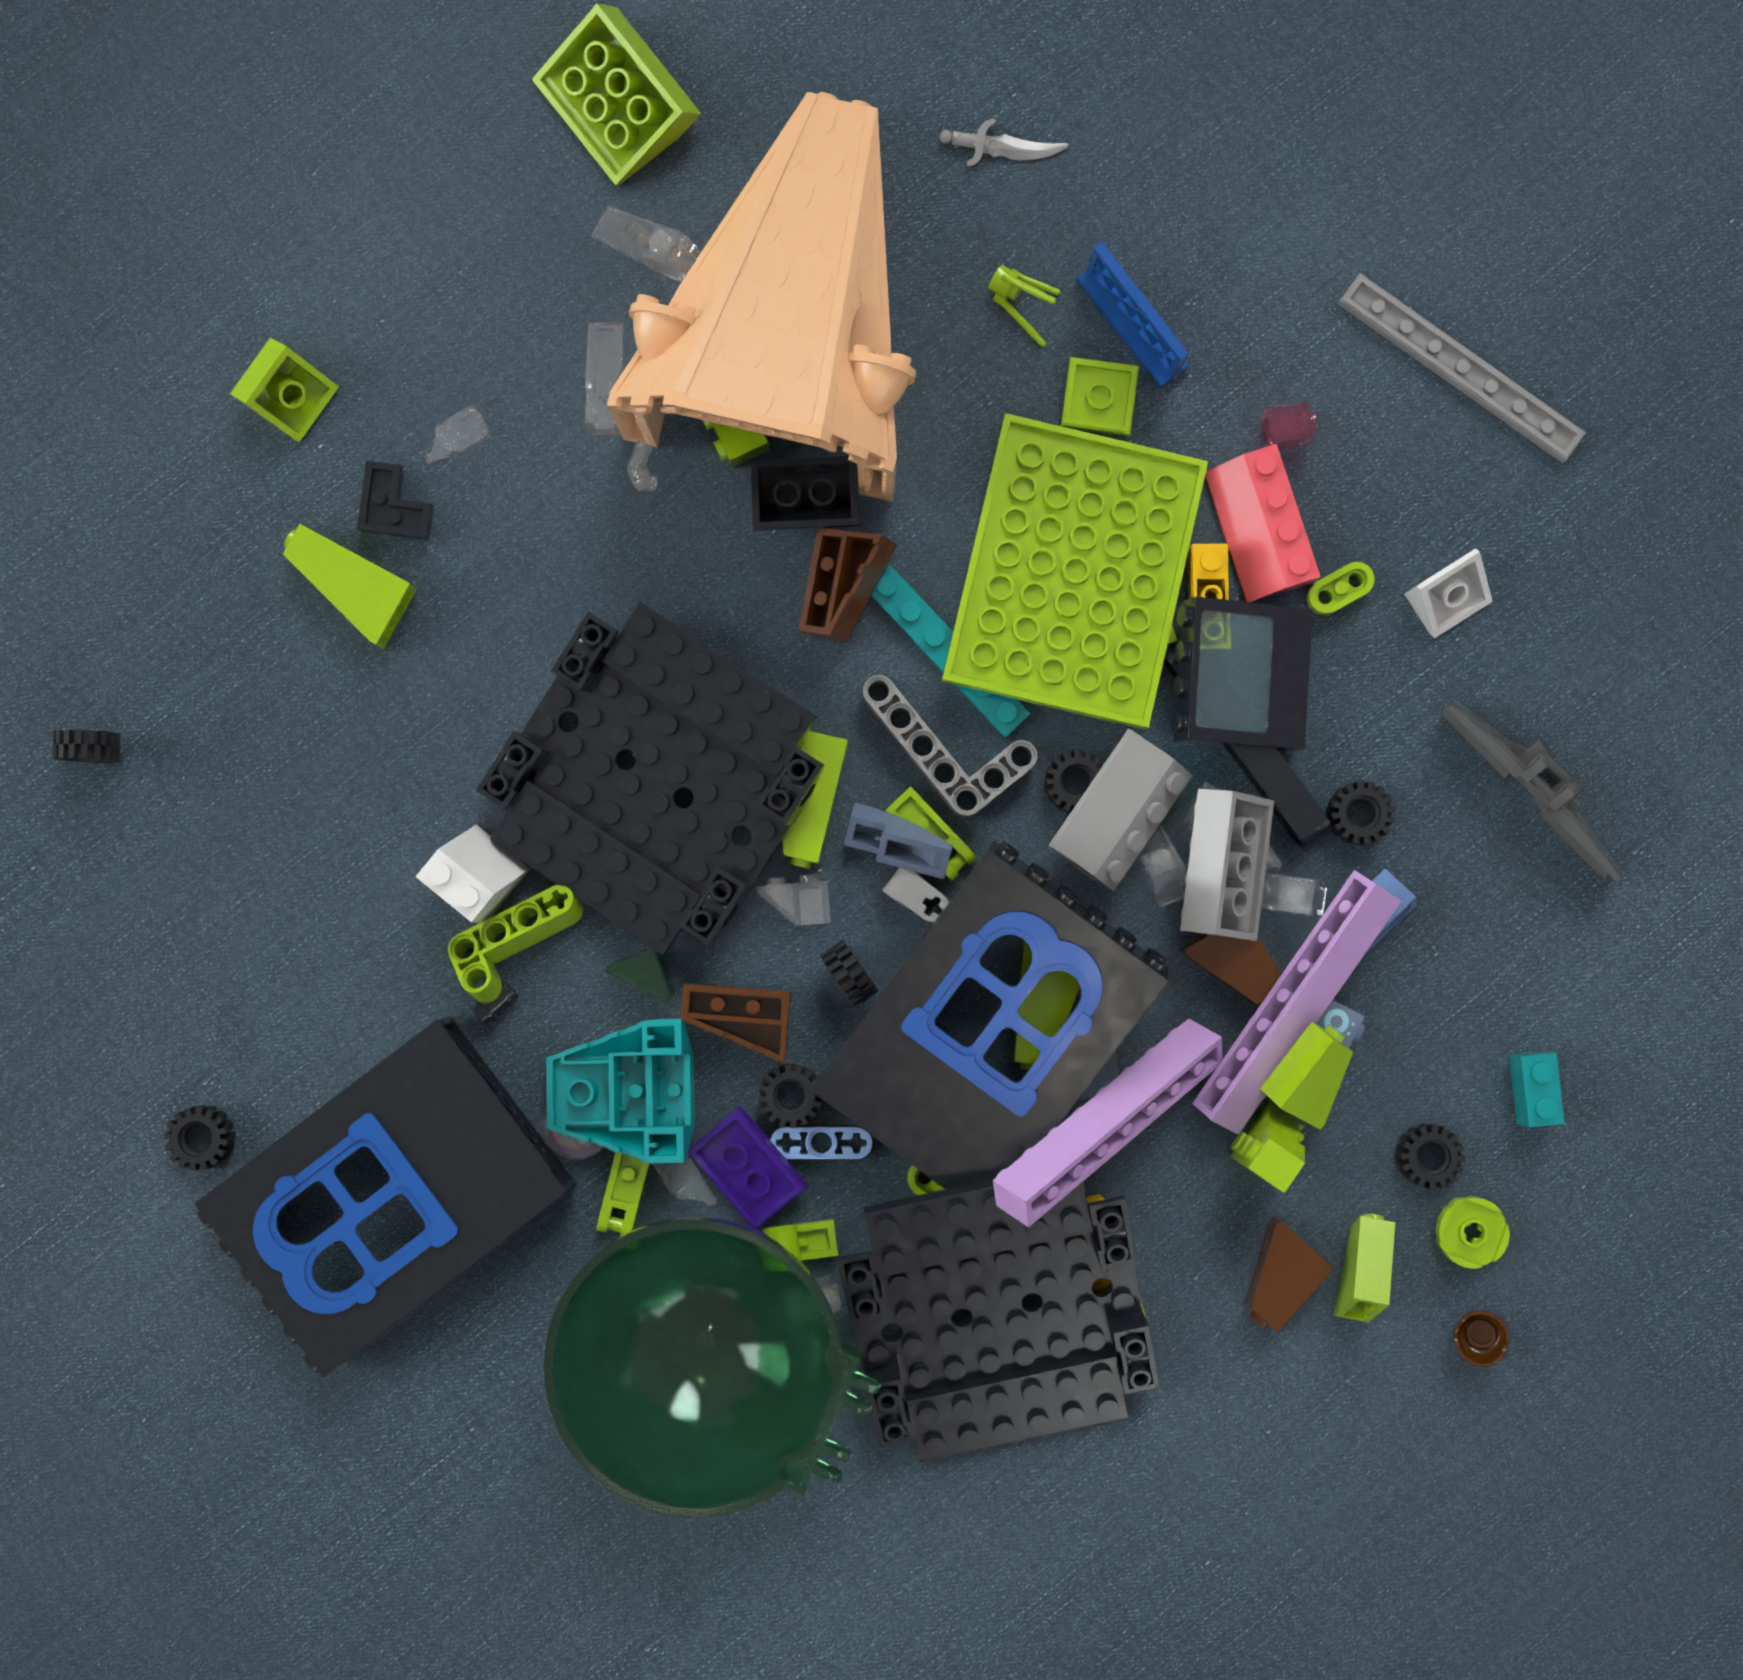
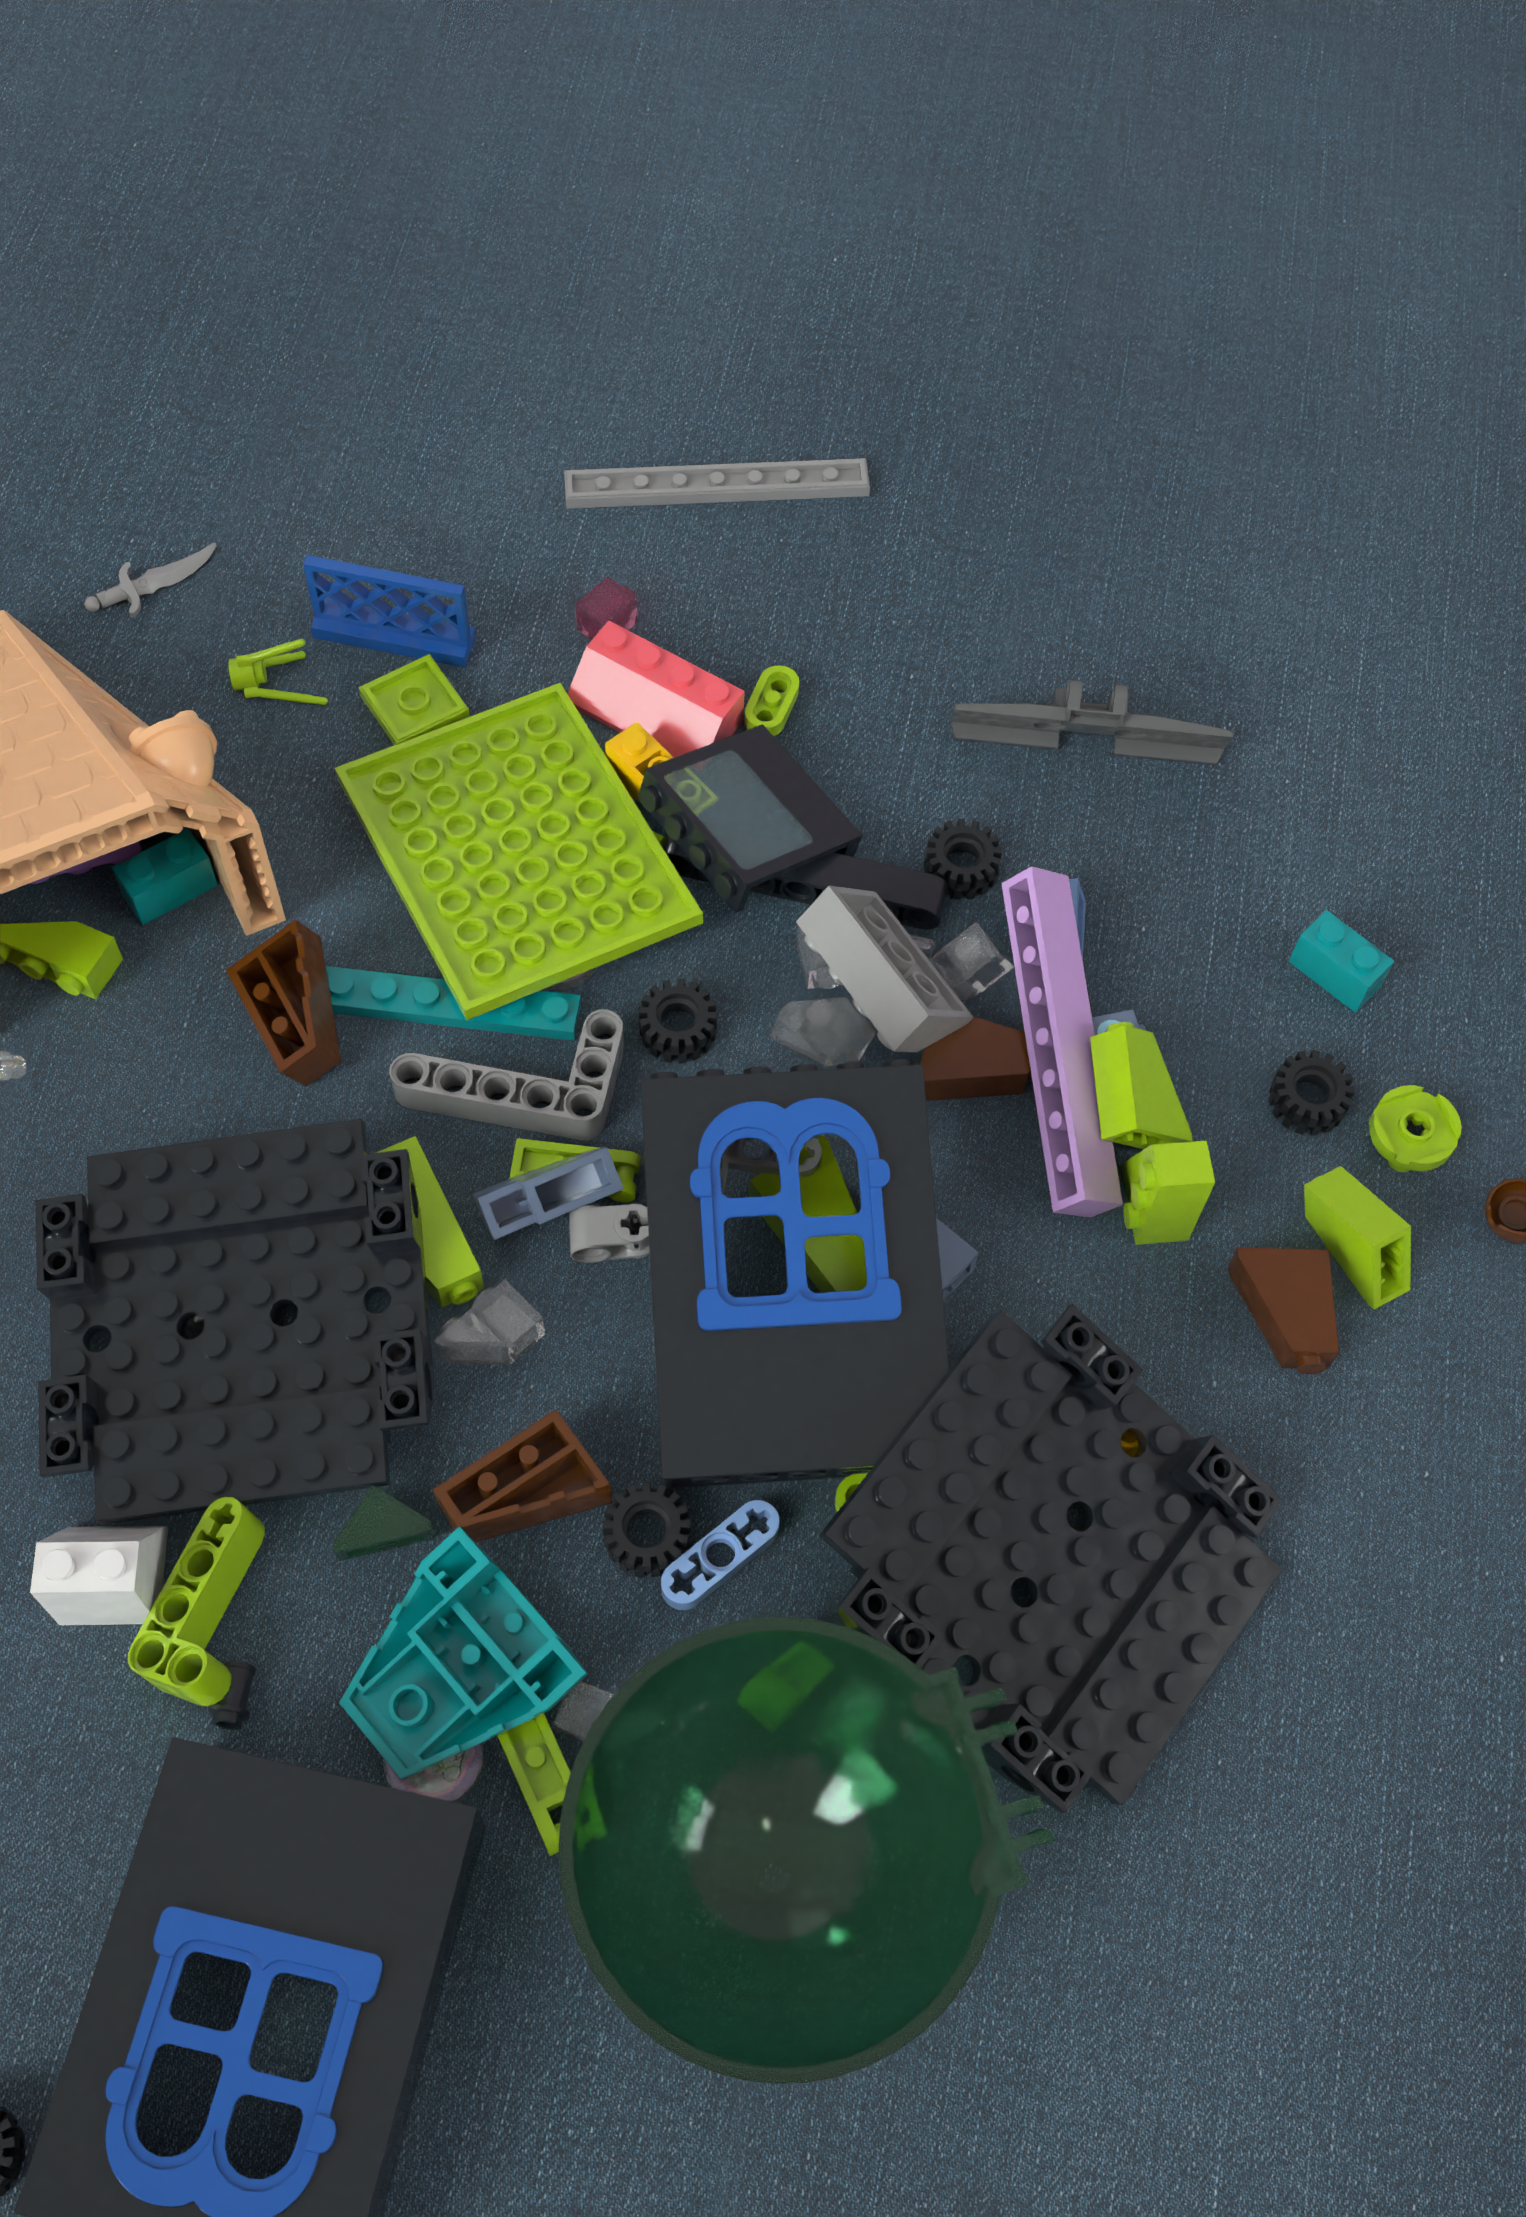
camera: 45 degrees left, 25 degrees down
dark purple tile [688,1105,809,1231] -> none
black slope [750,456,859,531] -> none
black tyre [820,939,879,1007] -> none
lavender brick [993,1018,1223,1228] -> none
light grey slope [1049,729,1193,892] -> none
white slope [1404,549,1493,638] -> none

